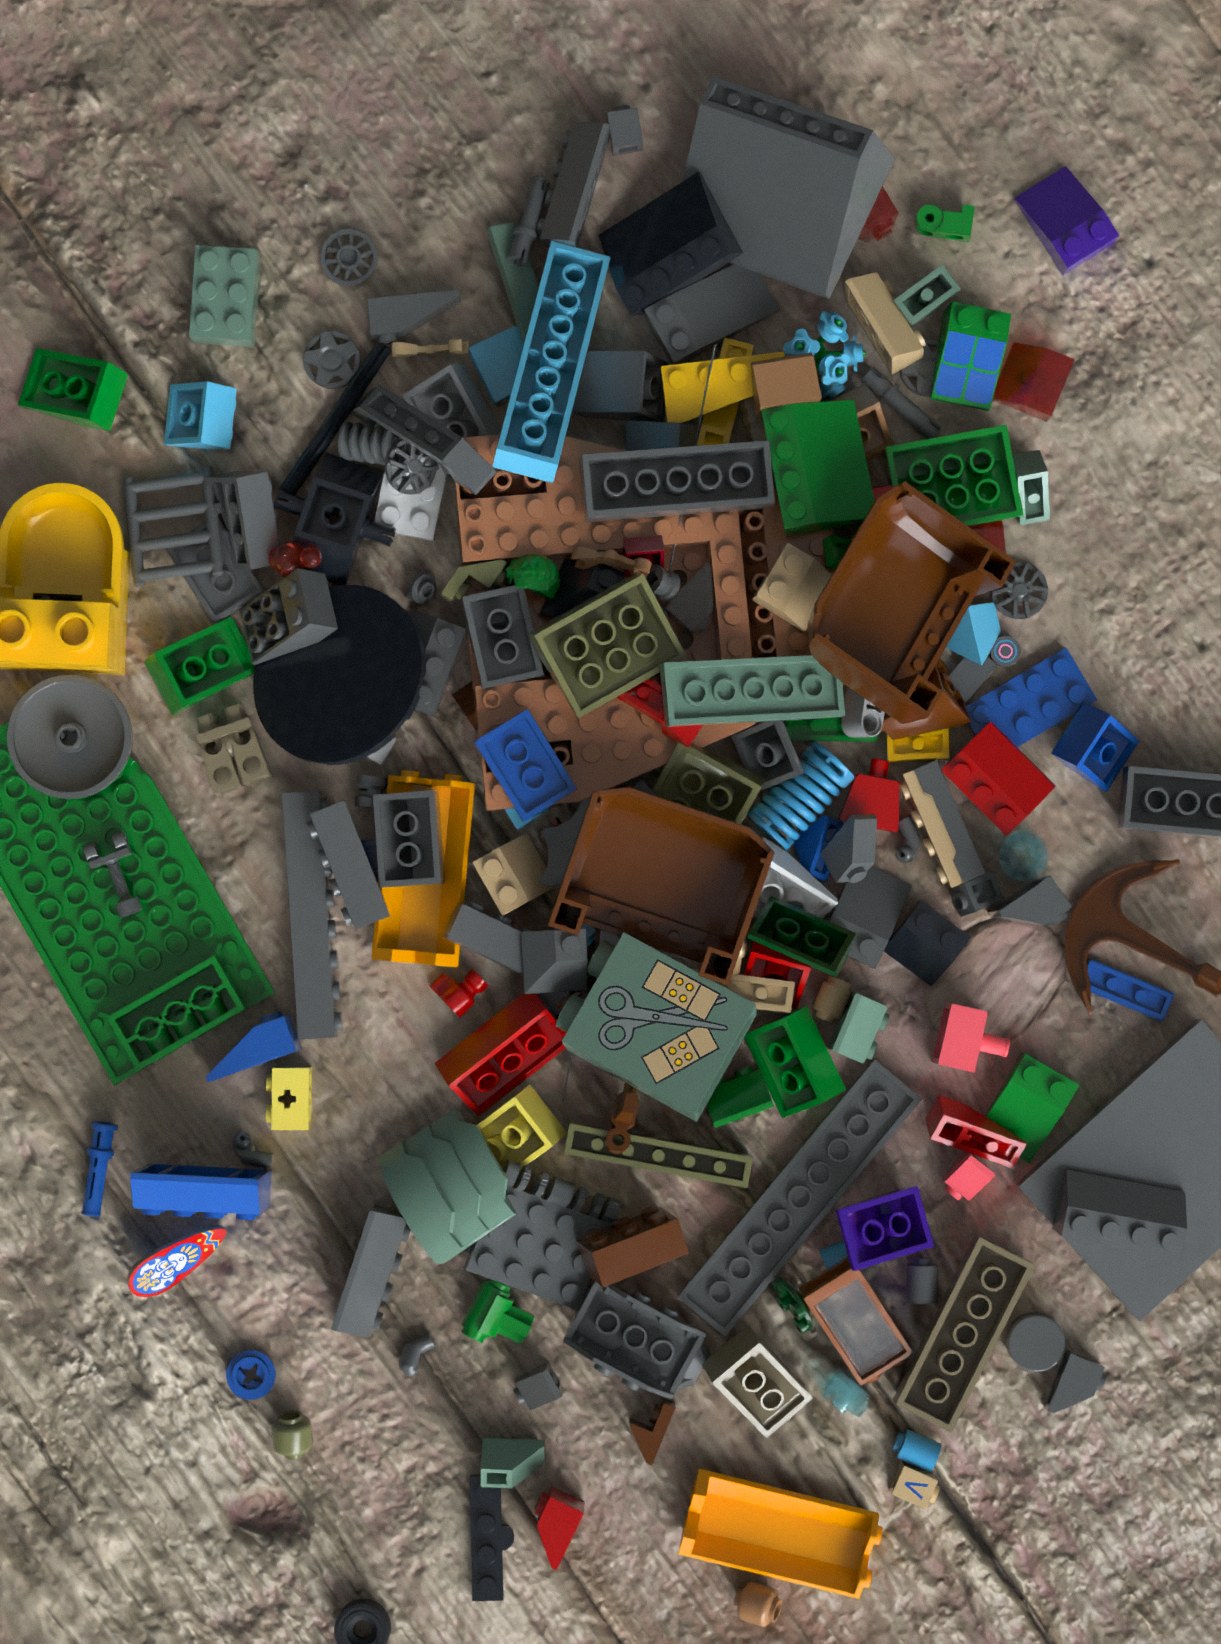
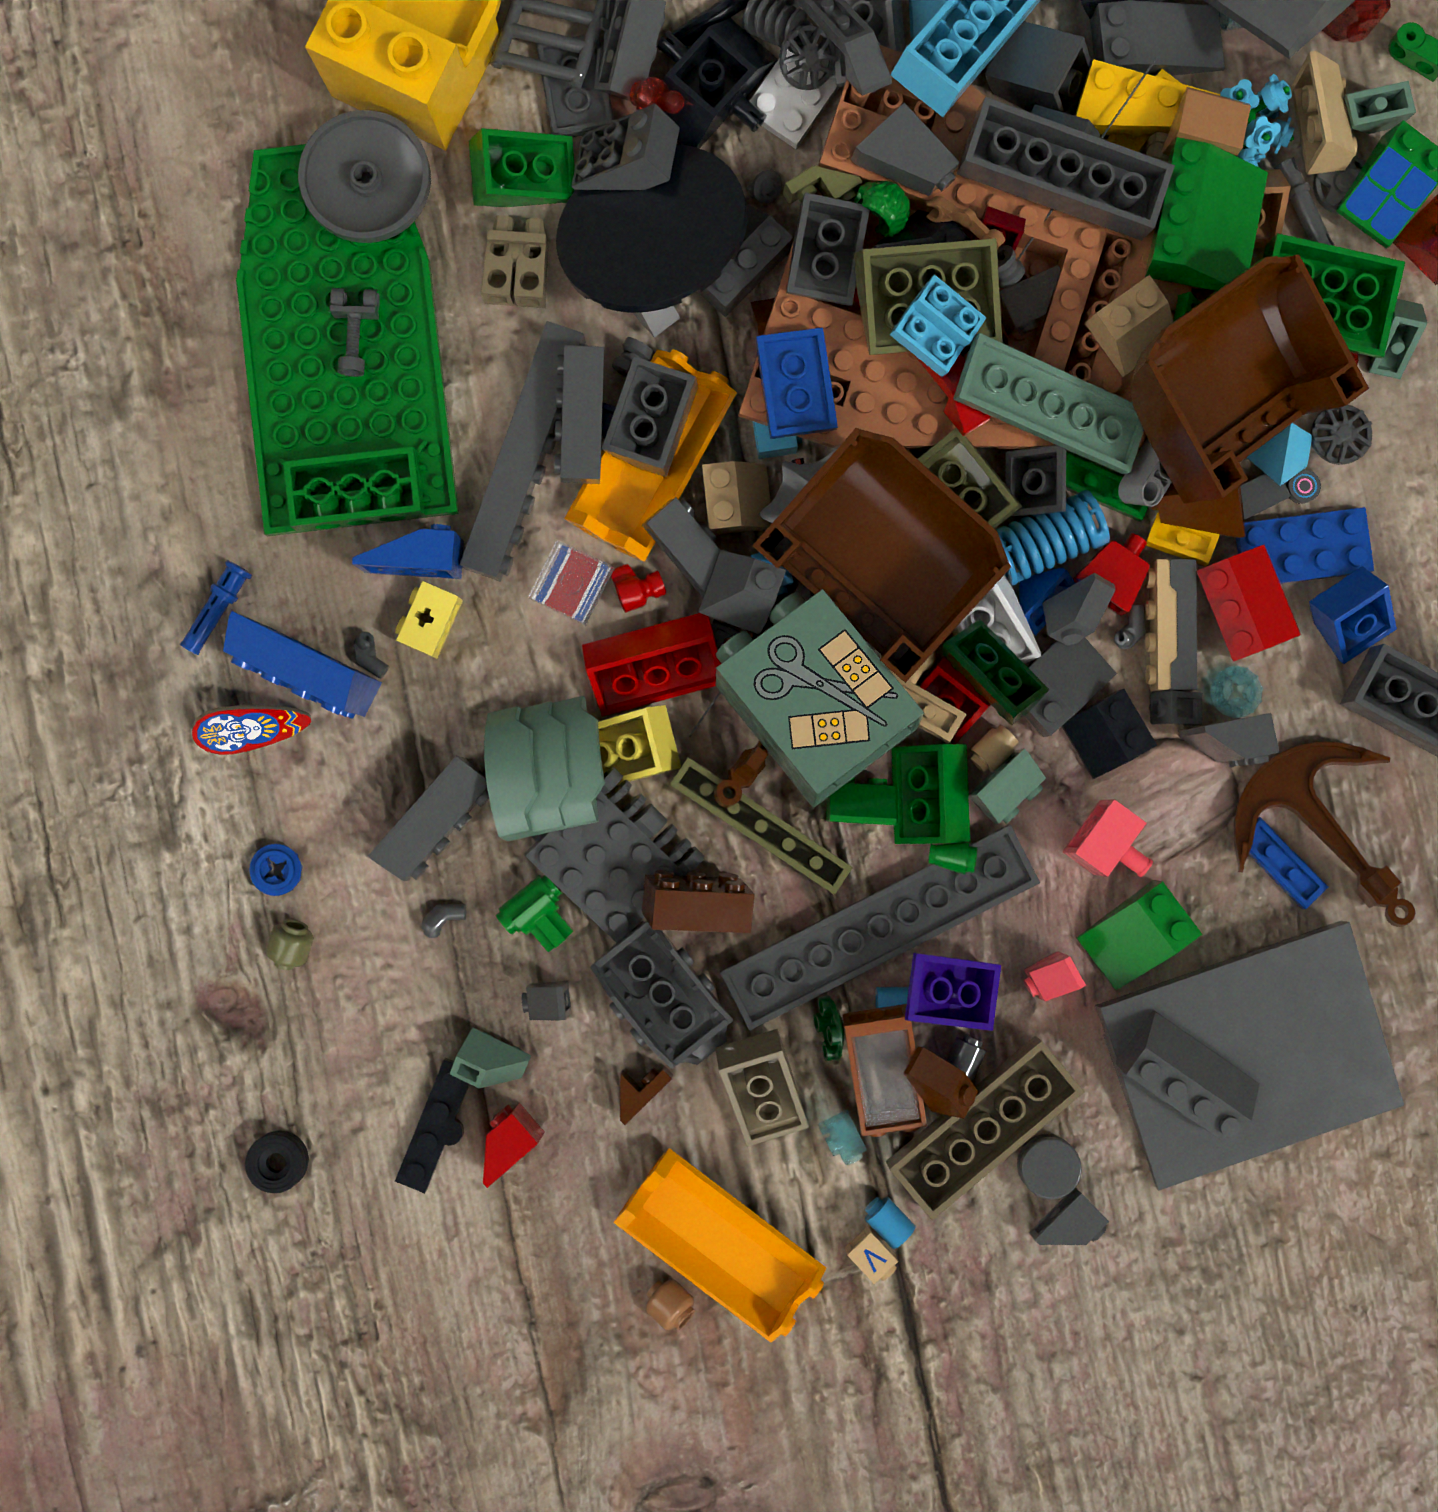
camera: 25 degrees right, 0 degrees up
red slope [925,1095,1027,1169] -> none
none -> clear tile [528,540,615,626]
none -> dark grey slope [851,103,960,196]
none -> medium azure slope [889,274,987,377]
none -> reddish brown slope [903,1046,978,1119]
none -> green cone [928,843,978,875]

